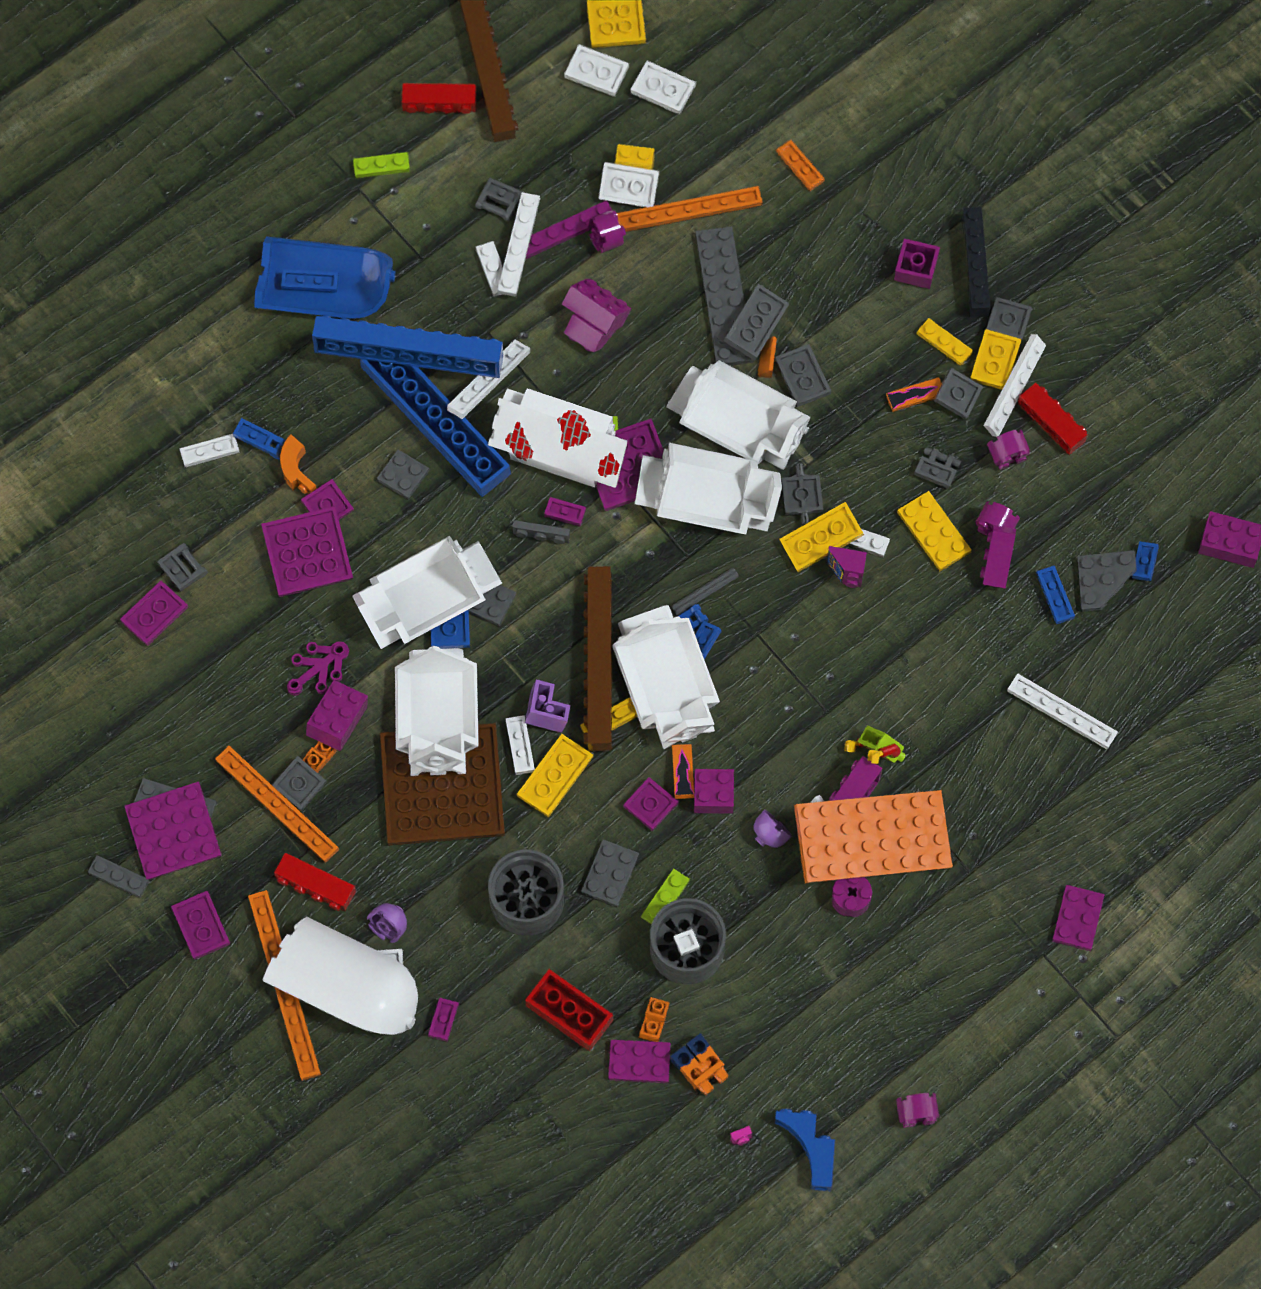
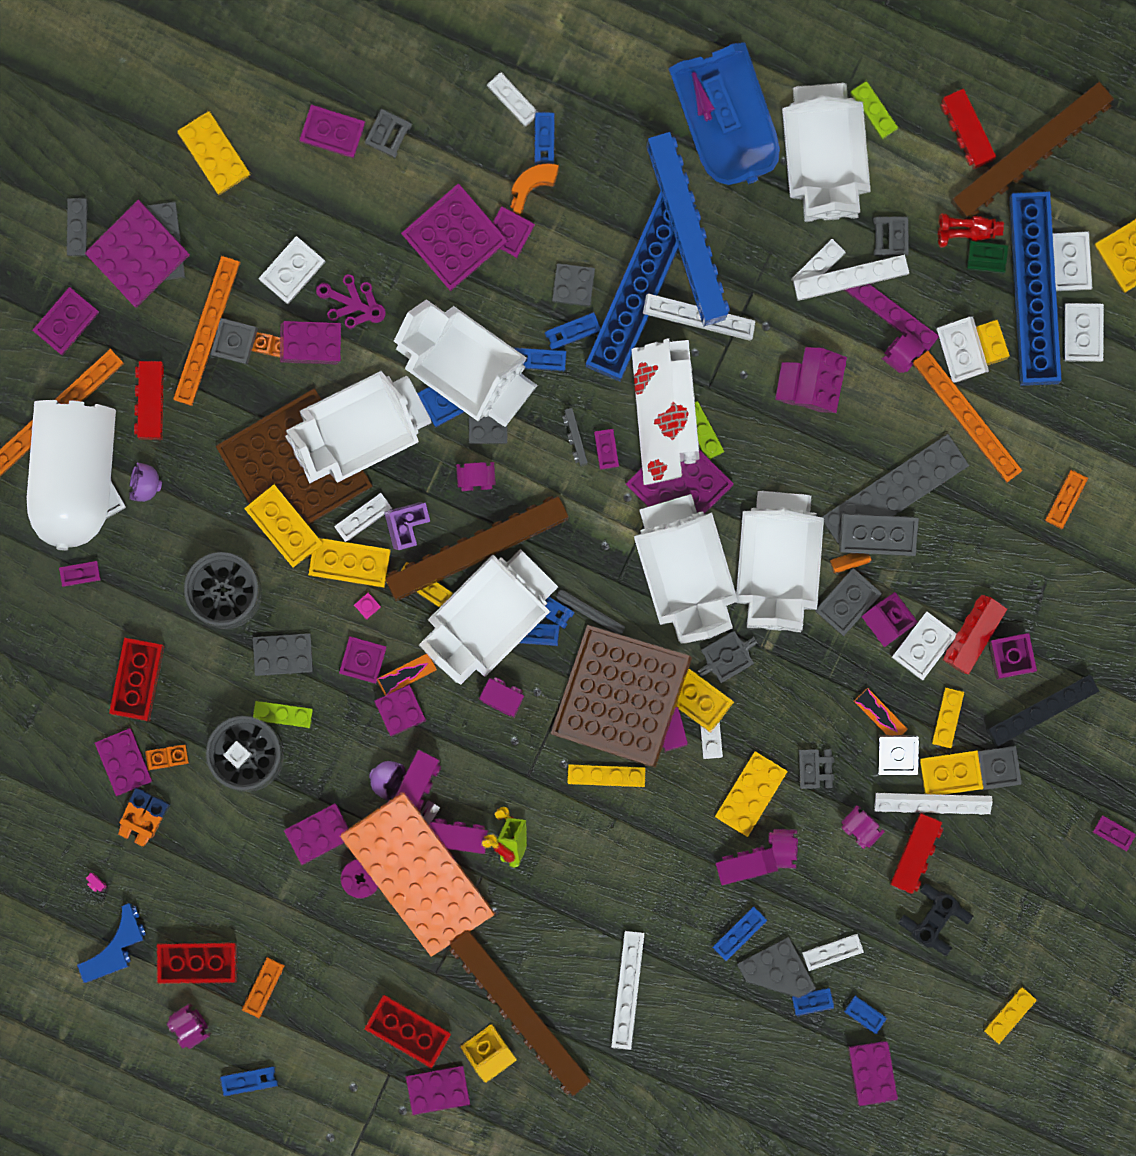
camera: 65 degrees right, 15 degrees up
none -> red brick [157,943,237,983]
none -> yellow plate [177,111,250,195]
none -> blue plate [220,1067,278,1096]
none -> orange tile [242,957,285,1018]
none -> yellow plate [244,485,323,568]
none -> white plate [259,236,325,304]
none -> magenta brick [284,803,349,865]
none -> dark pink plate [354,593,381,620]
none -> red brick [364,995,452,1068]
none -> magenta brick [395,750,442,812]
none -> reddish brown brick [450,930,591,1096]
none -> magenta brick [456,462,496,491]
none -> yellow slope [460,1024,516,1083]
none -> magenta brick [479,677,524,718]
none -> blue plate [514,348,566,371]
none -> blue plate [545,313,601,350]
none -> reddish brown plate [551,625,692,768]
none -> yellow plate [568,765,645,787]
none -> magenta piece [692,72,715,121]
none -> white panel [783,83,871,222]
none -> white tile [802,934,863,971]
none -> blue plate [844,996,887,1034]
none -> magenta slope [861,592,918,647]
none -> white plate [892,612,956,681]
none -> black piece [898,882,974,957]
none -> red piece [938,213,1004,247]
none -> red brick [943,594,1007,675]
none -> dark green plate [967,241,1008,274]
none -> yellow plate [984,987,1037,1044]
none -> blue brick [1009,192,1061,386]
none -> magenta plate [1092,815,1136,852]

